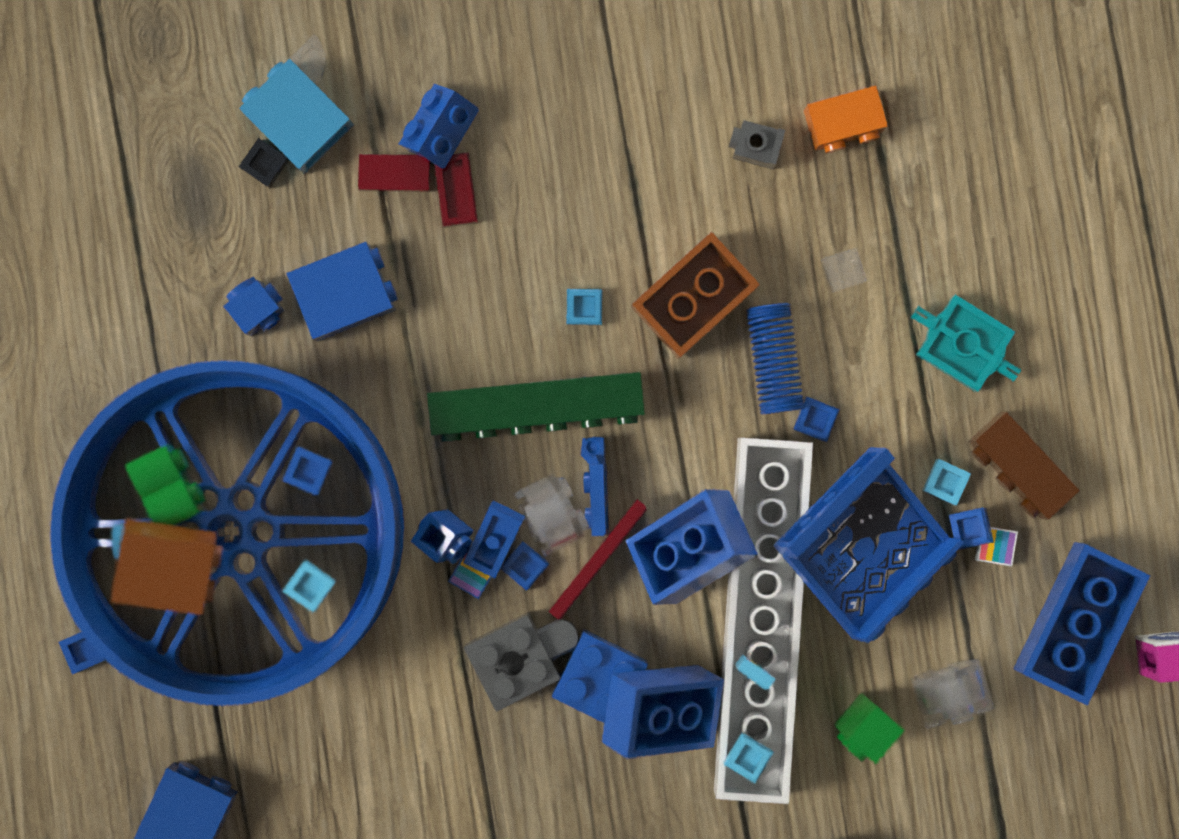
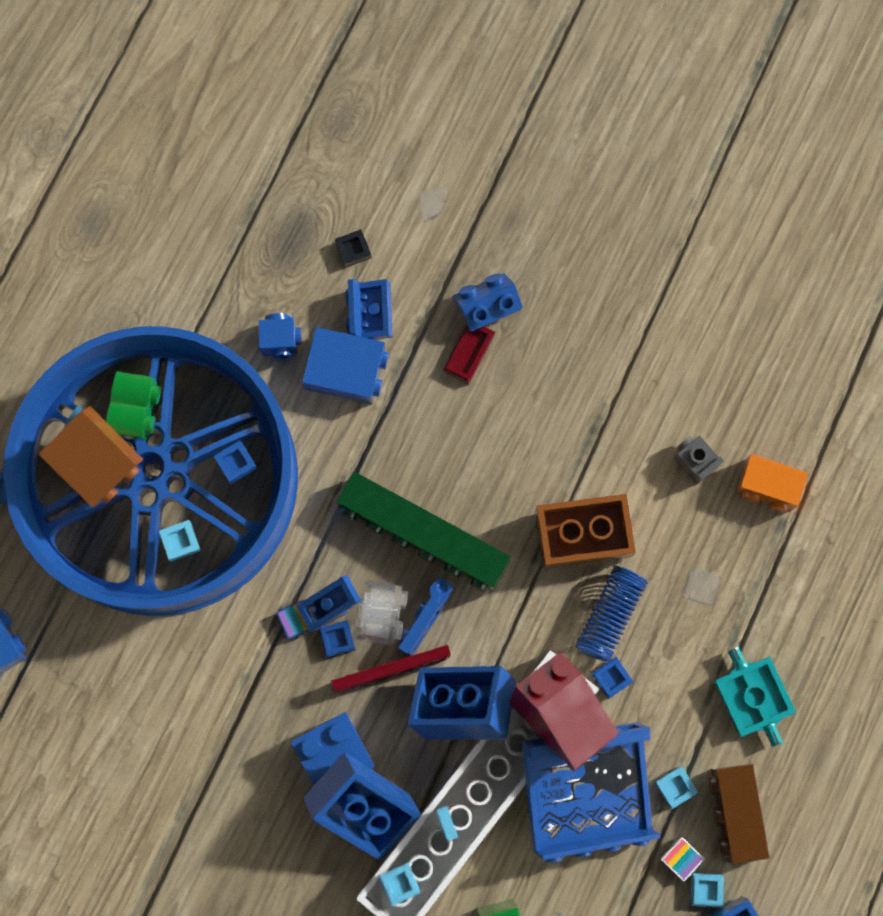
camera: 30 degrees right, 10 degrees down
dark azure brick [239,58,354,174] -> none
dark red tile [358,154,430,192] -> none
blue brick [410,509,474,564] -> none
dark grey brick [464,612,578,712] -> none
dark azure tile [567,289,602,325] -> none
blue tile [949,507,994,550] -> none
none -> blue bracket [345,279,393,340]
none -> slope [509,652,619,772]
none -> medium azure tile [690,873,724,907]

